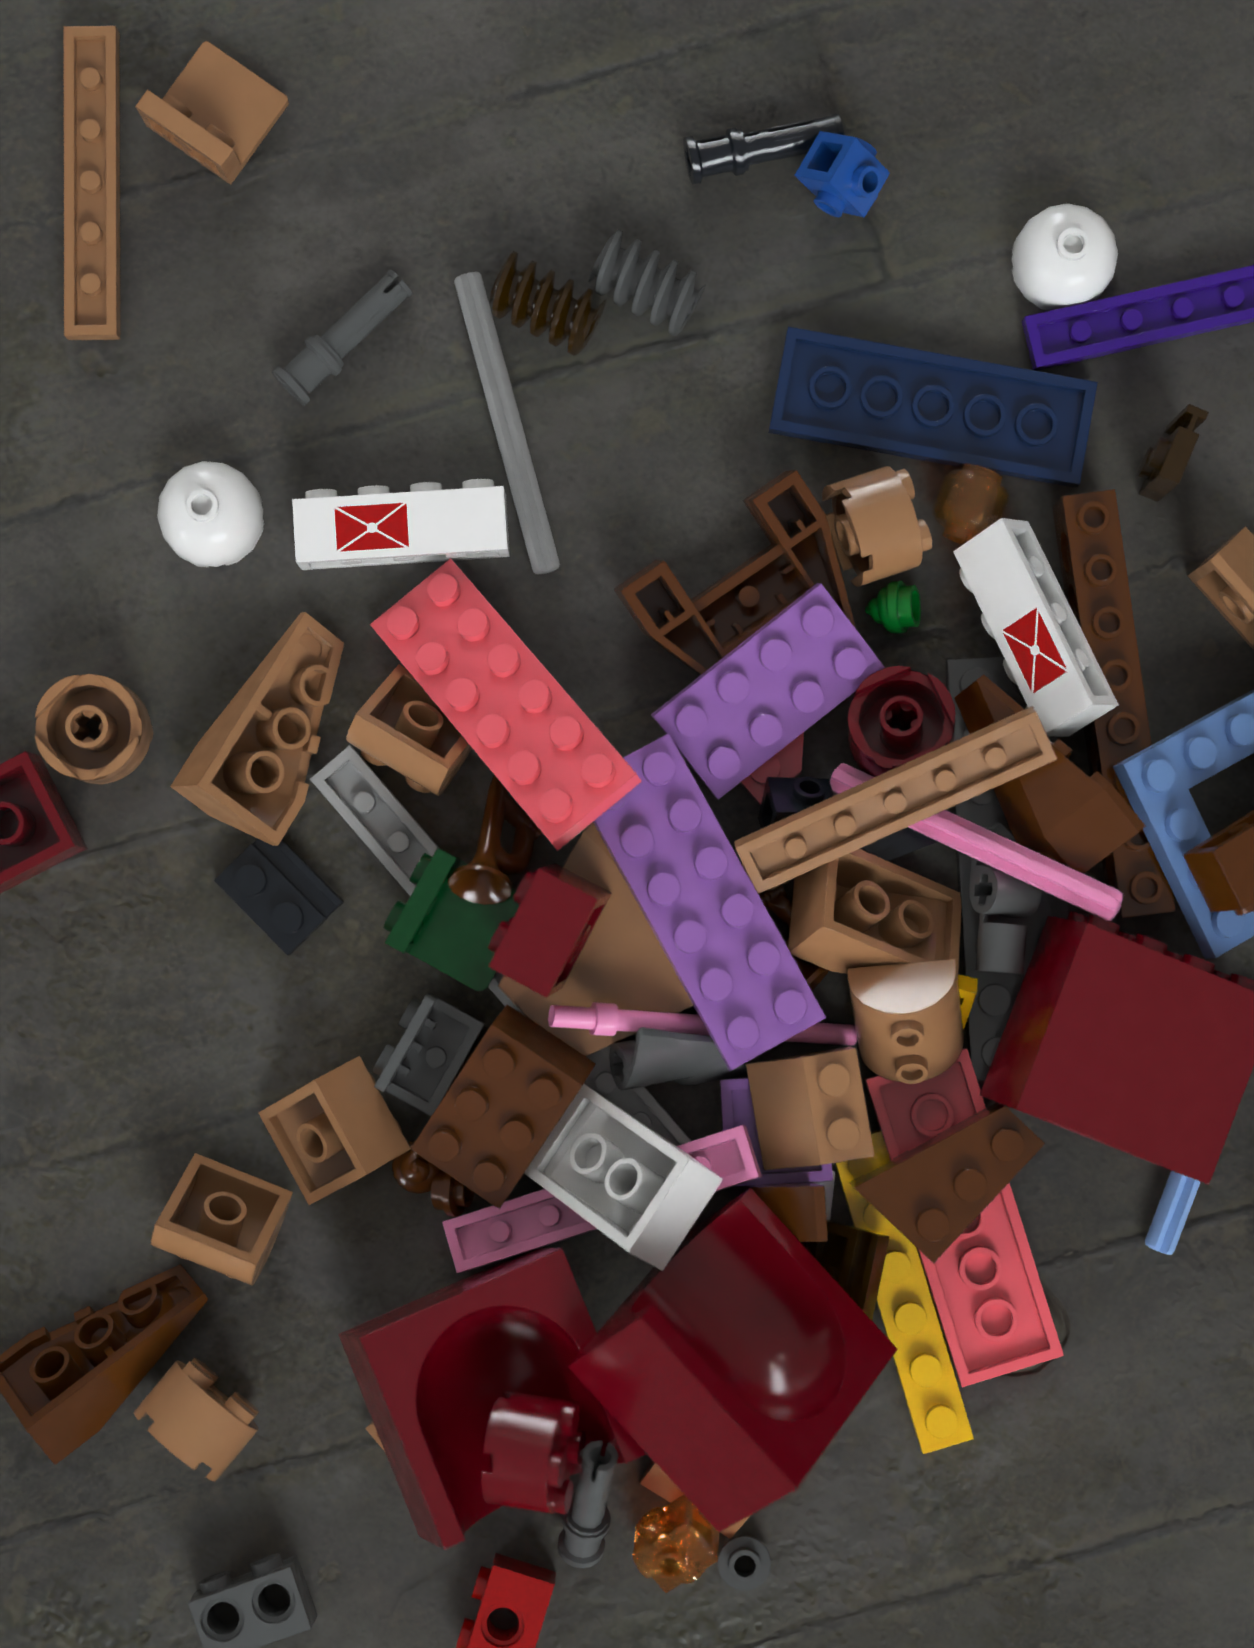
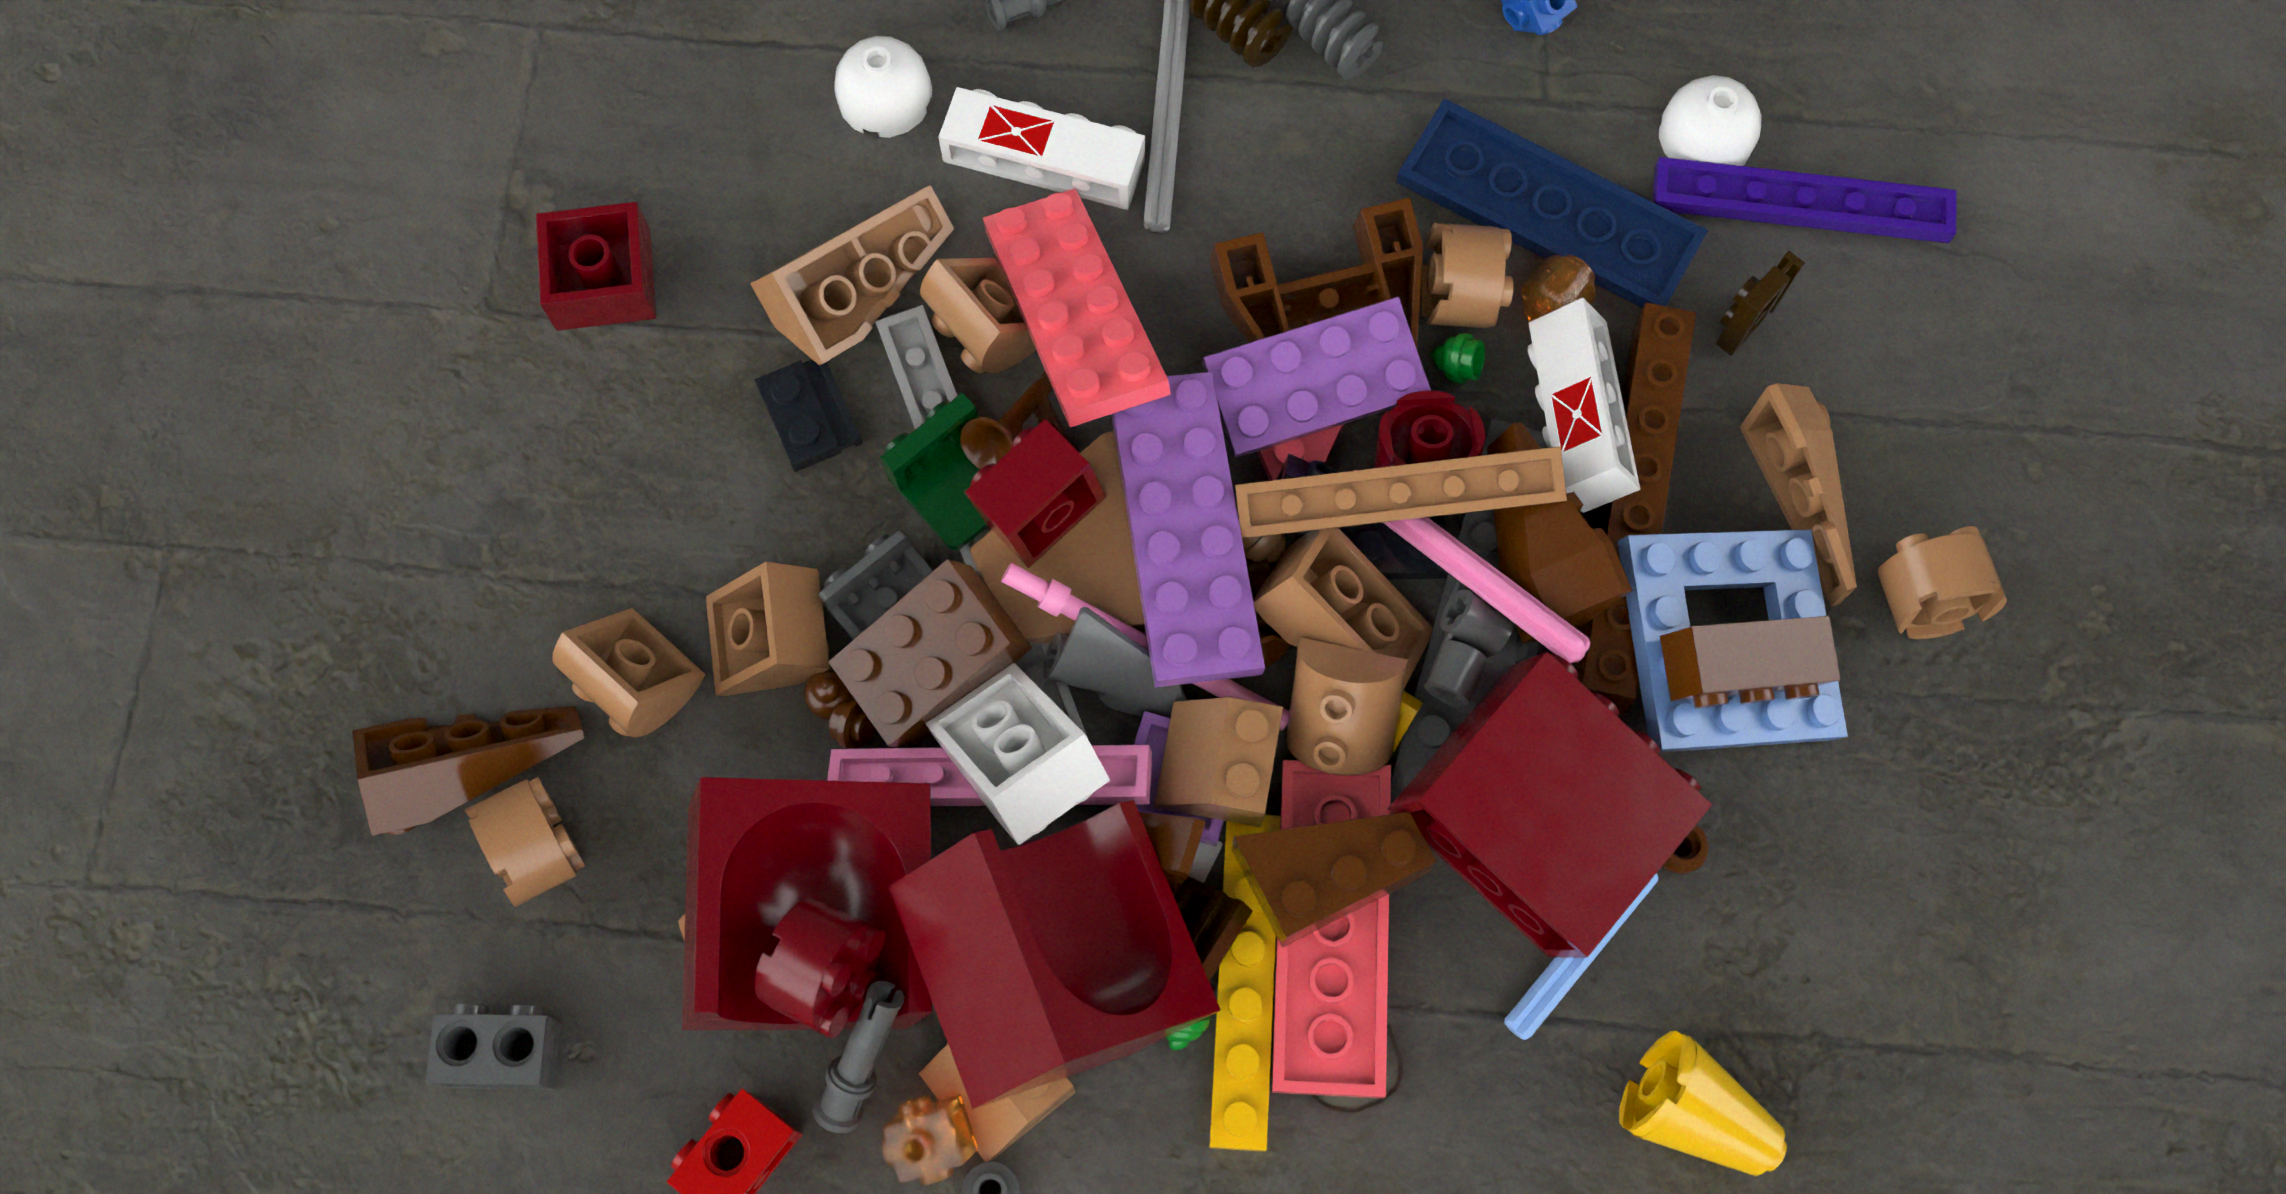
camera: 20 degrees right, 15 degrees down
medium nougat brick [35,674,154,785] -> none

